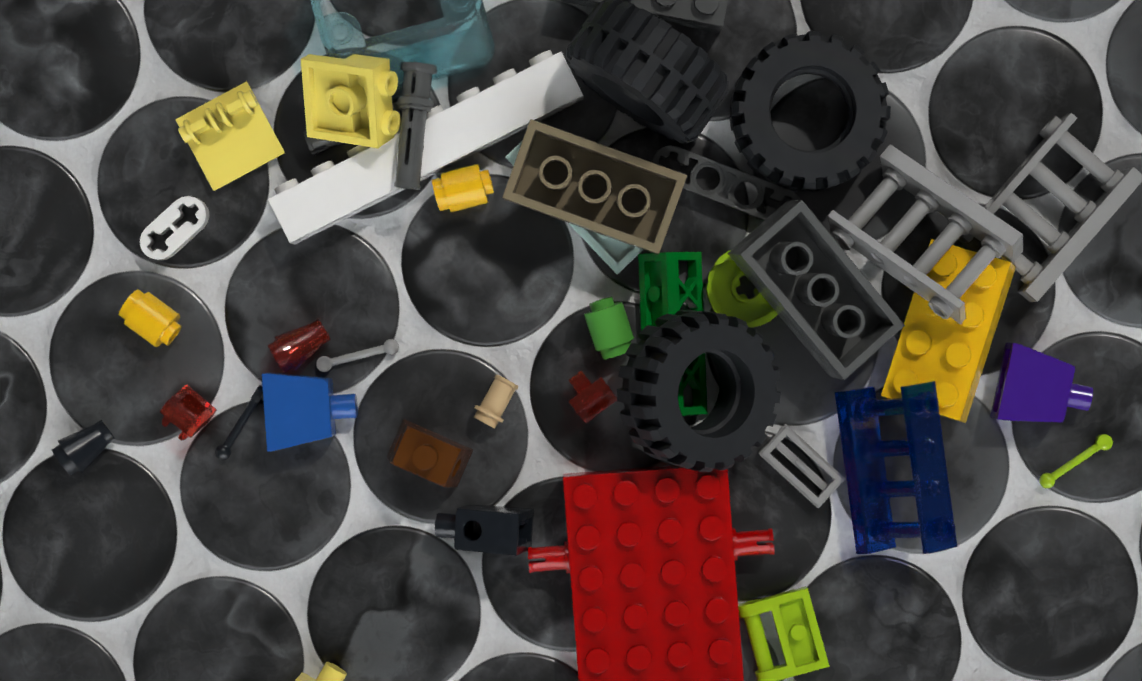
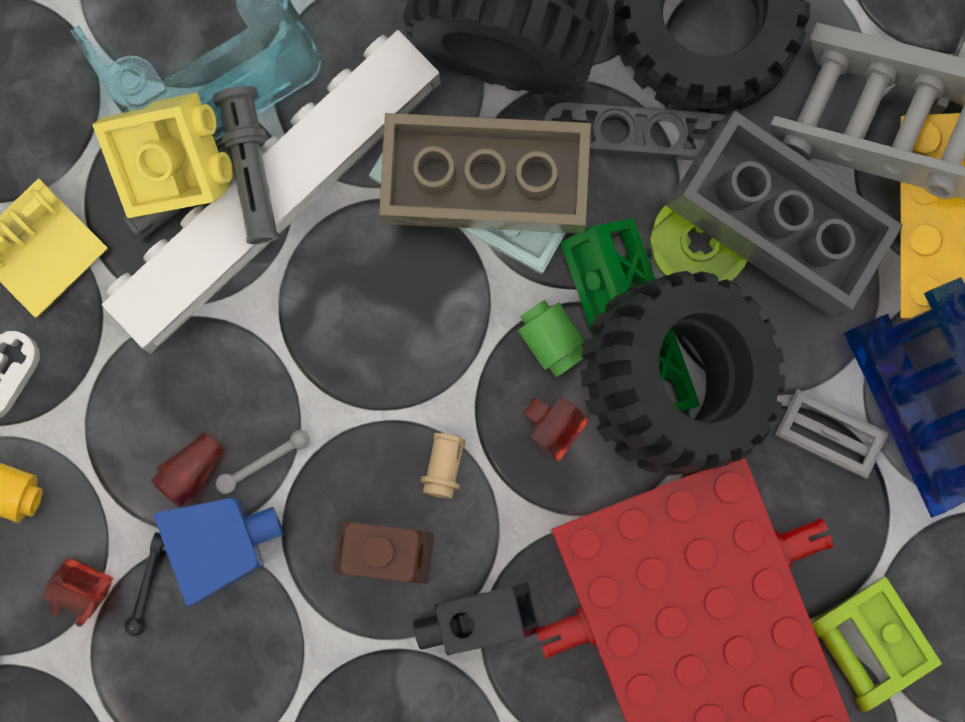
camera: 10 degrees left, 5 degrees down
yellow brick [432,164,494,212] -> none

